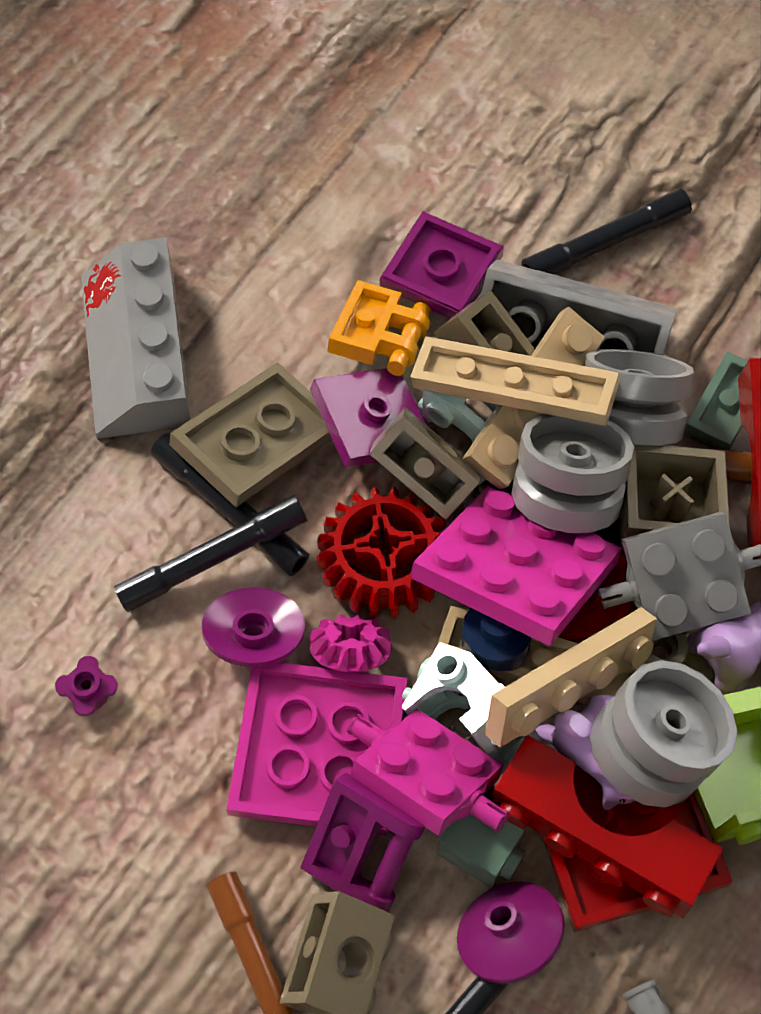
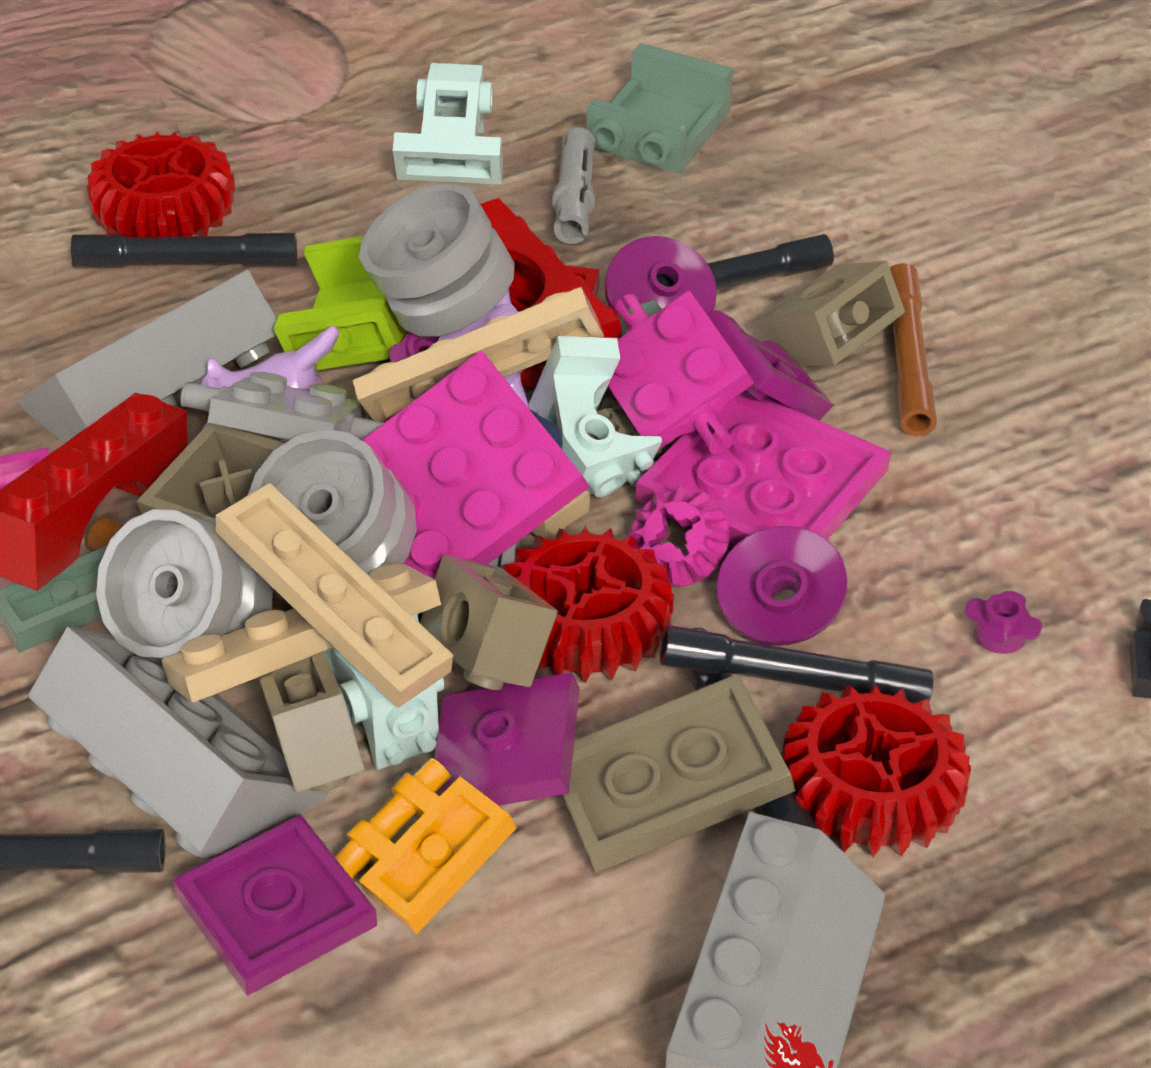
camera: 155 degrees left, 20 degrees down
none -> red gear [780,683,971,858]

